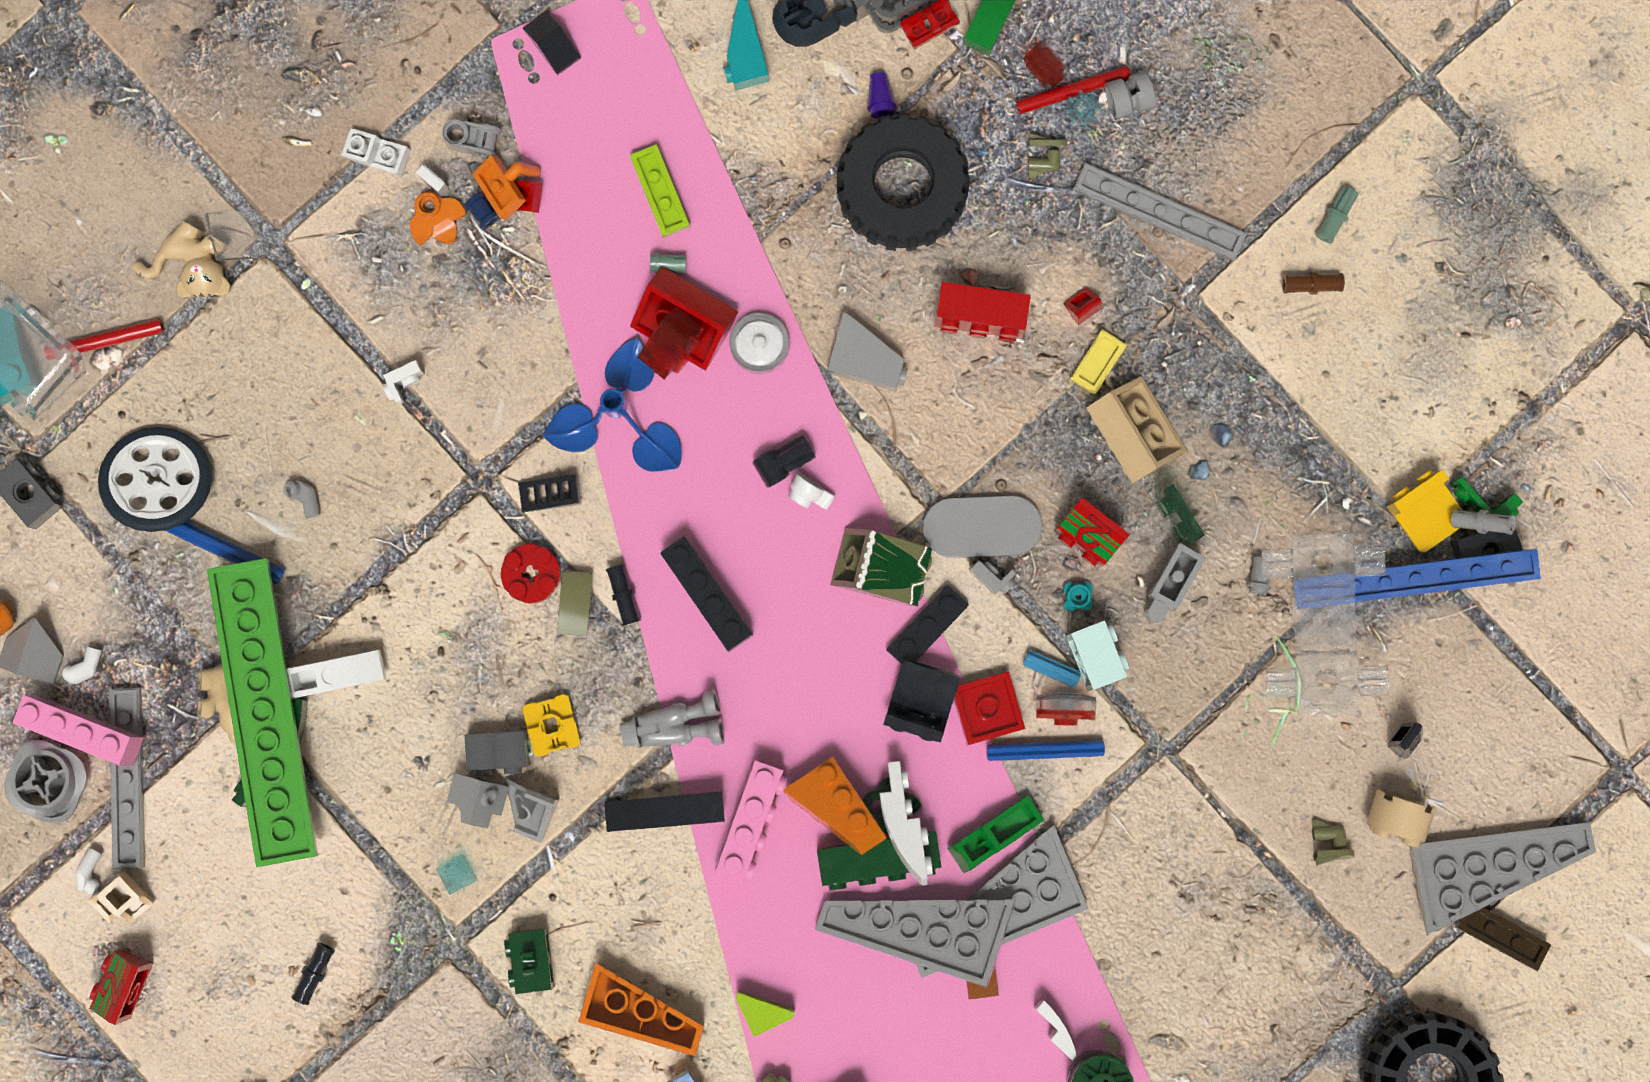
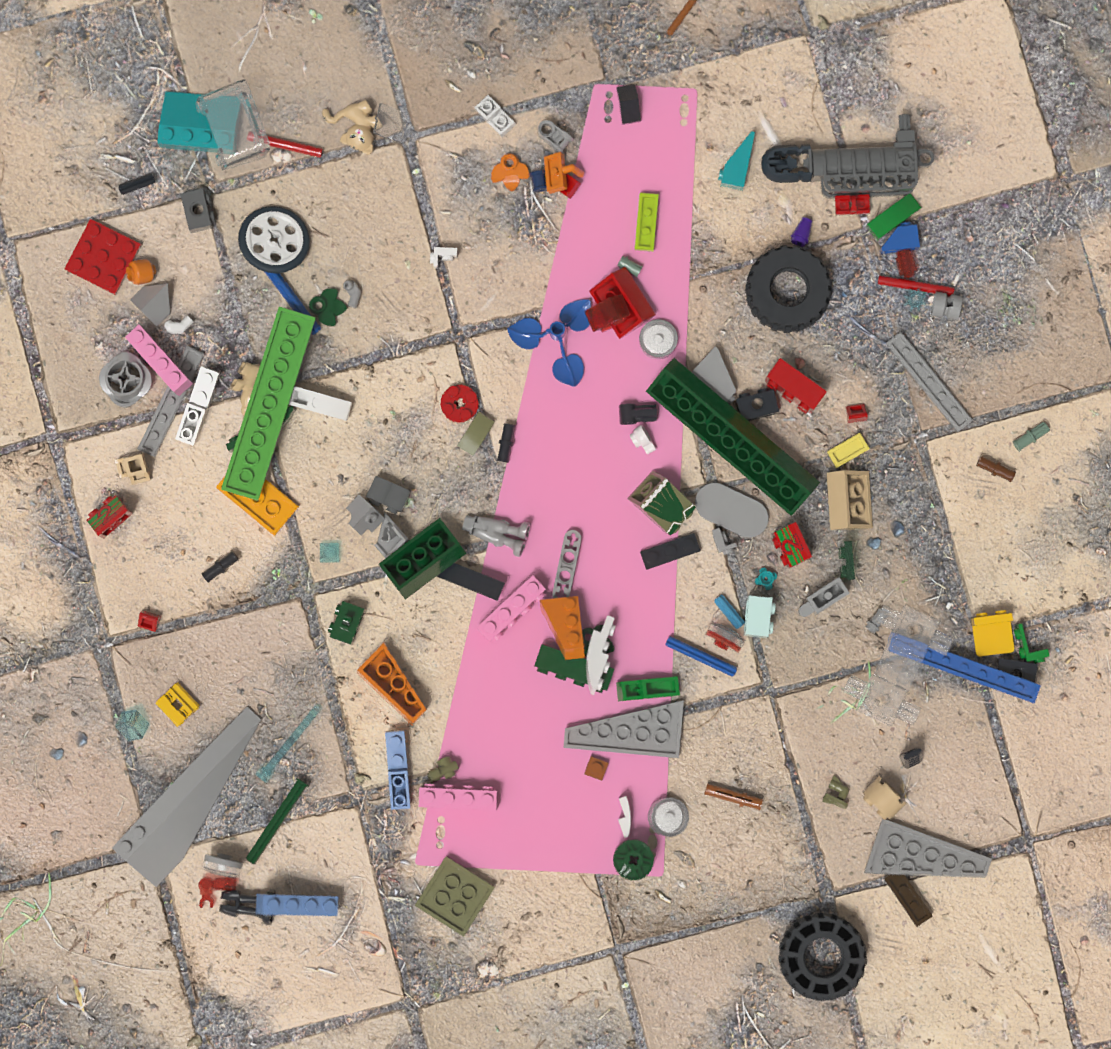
camera: 30 degrees right, 0 degrees up
white arm [76,848,102,895] -> none
white tile [416,165,448,197] -> none
black slope [518,474,581,513] -> none
yellow piece [522,694,581,757] -> none
black brick [660,536,753,653] -> none
lime slope [736,990,795,1037] -> none
light grey wing [815,899,1016,988] -> none
black bracket [883,659,960,743] -> none
red plate [954,671,1026,746] -> none
olive piece [1028,133,1067,178] -> none
light grey pin [1451,509,1516,535] -> none
none -> white slope [175,366,220,445]
none -> light orange tile [216,476,299,536]
none -> dark green plate [309,288,347,327]
none -> dark green brick [379,518,467,600]
none -> light grey beam [552,530,581,598]
none -> dark green brick [645,358,820,516]
none -> clear piece [648,797,689,837]
none -> dark orange pin [704,783,763,811]
none -> black brick [736,388,779,421]
none -> blue slope [880,222,920,254]

